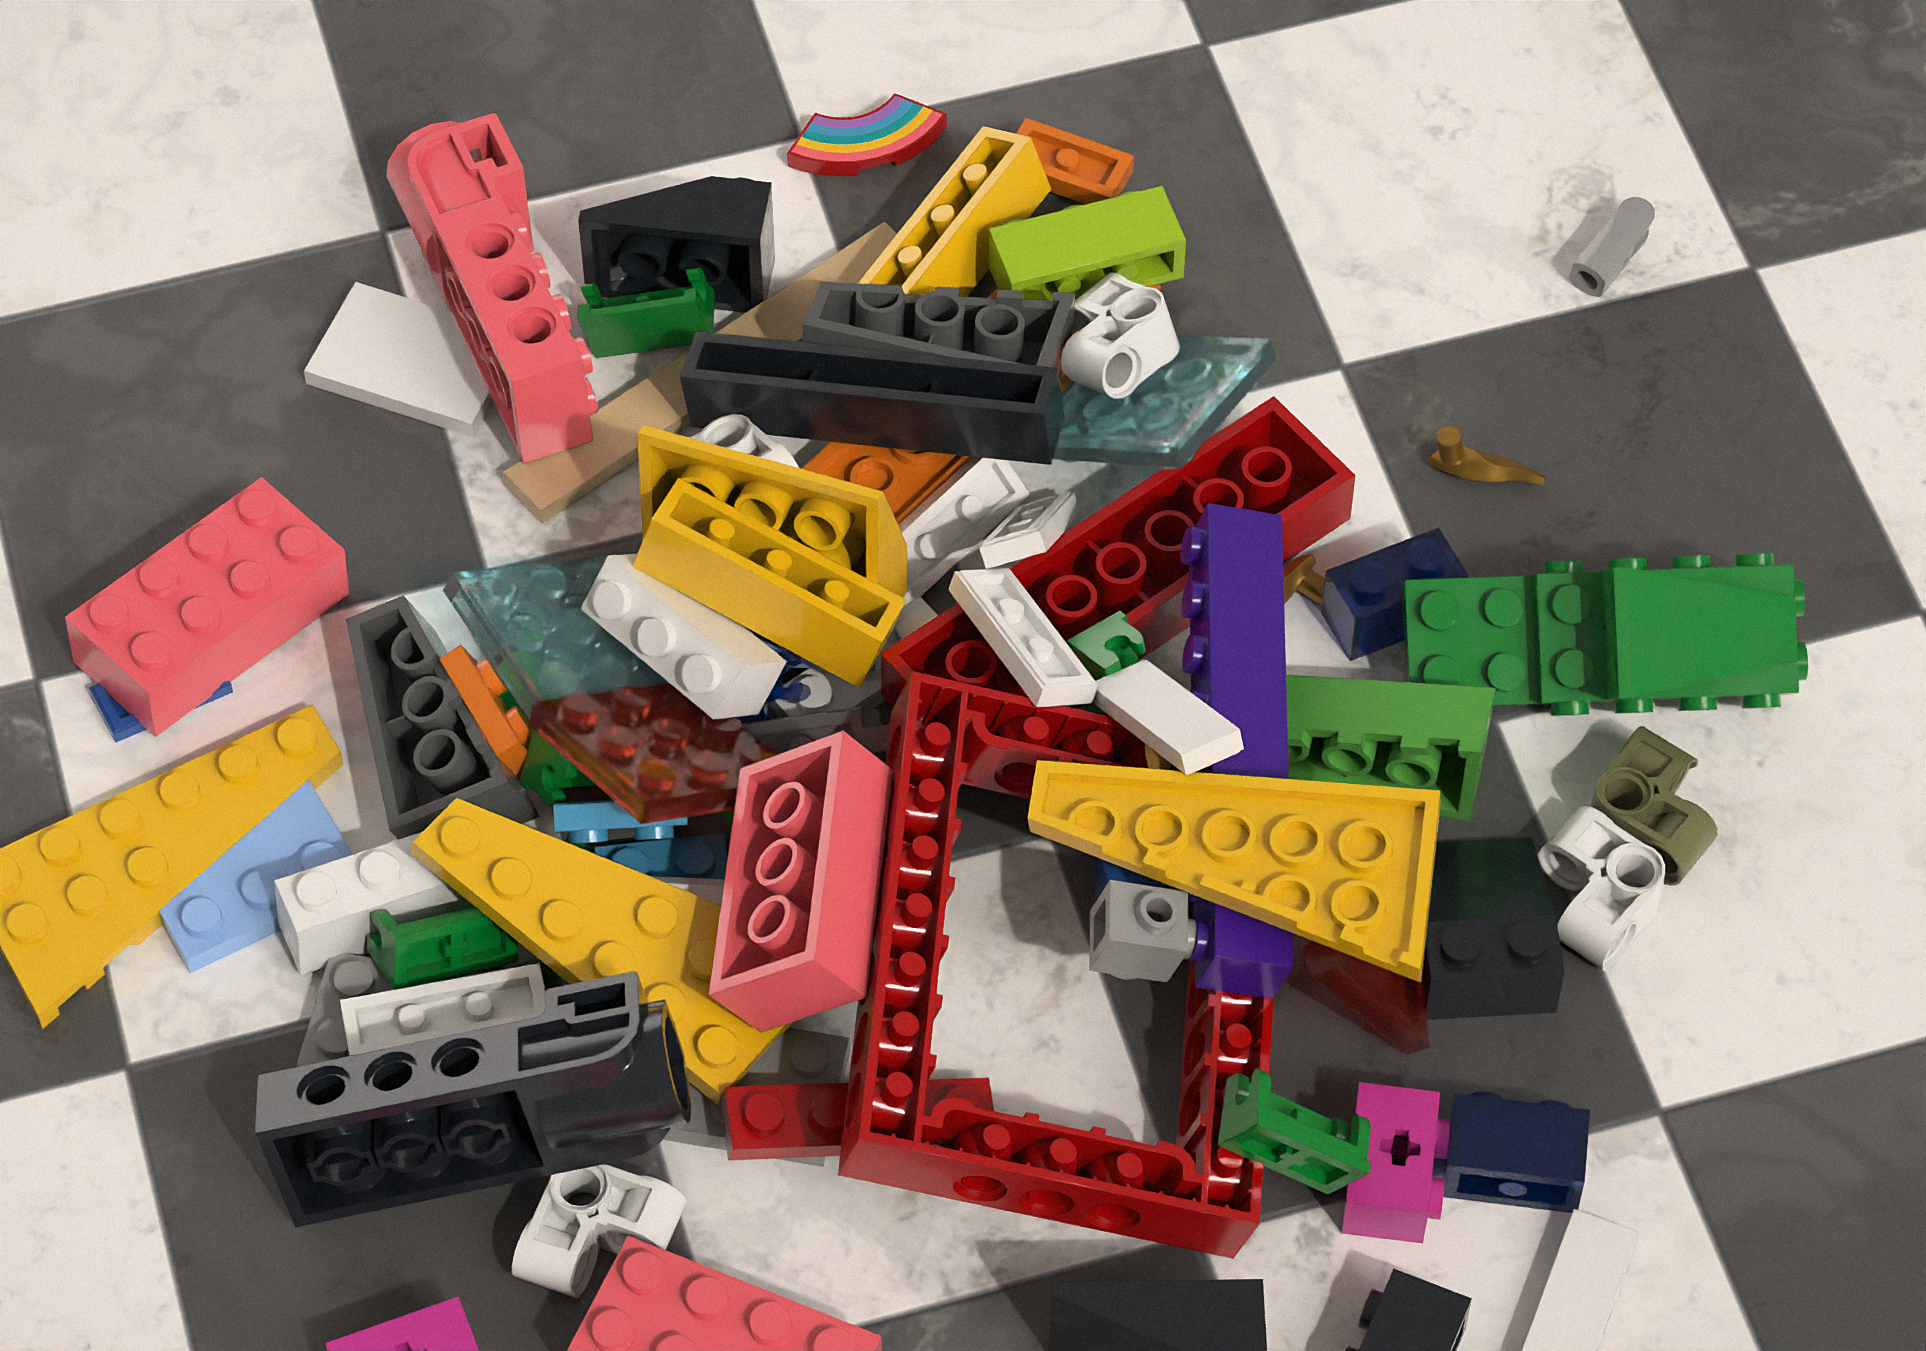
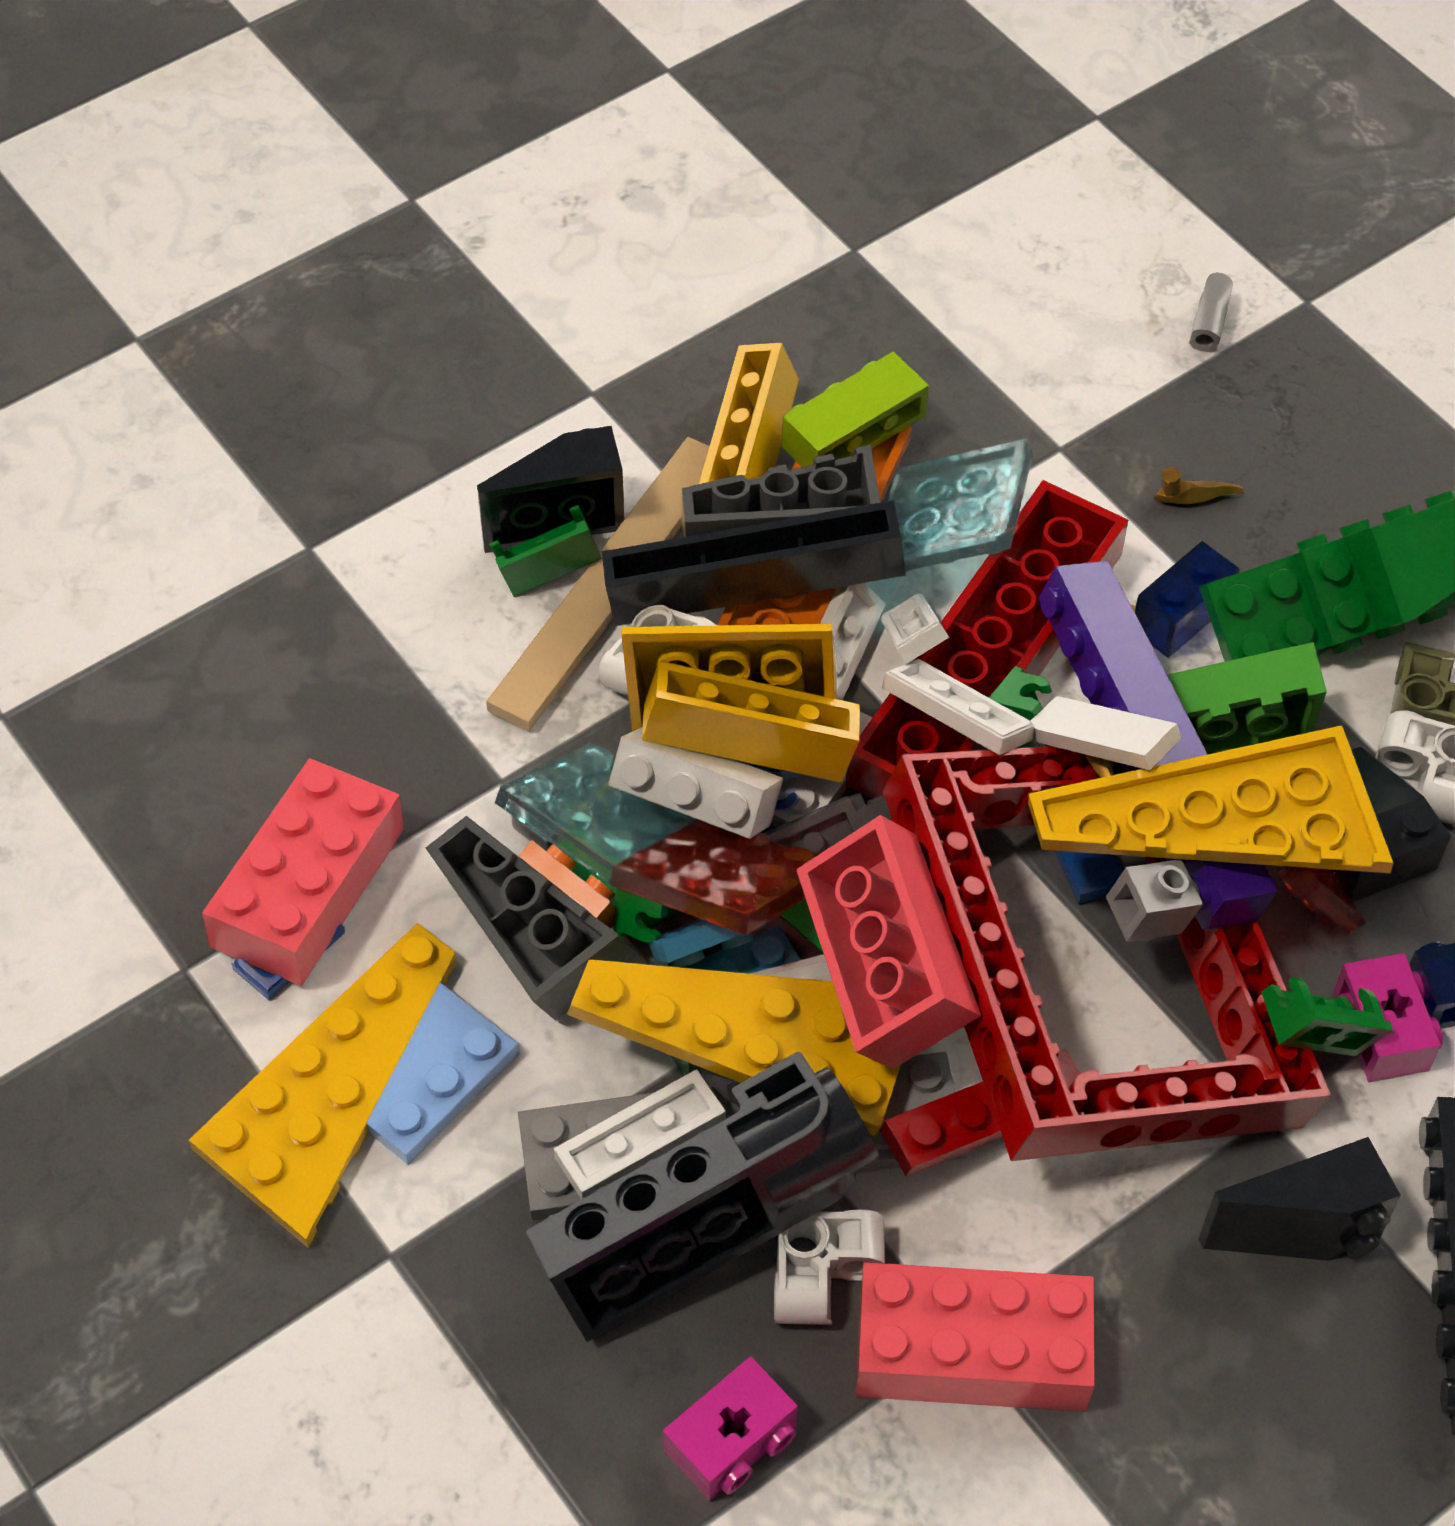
camera: 20 degrees left, 0 degrees up
white brick [274,832,475,975] -> none
white tile [304,282,493,437] -> none
green hinge [367,907,518,990] -> none
coral brick [386,113,598,464] -> none
tile [787,93,947,176] -> none
orange plate [1016,118,1134,204] -> none
white piece [1061,272,1180,399] -> none

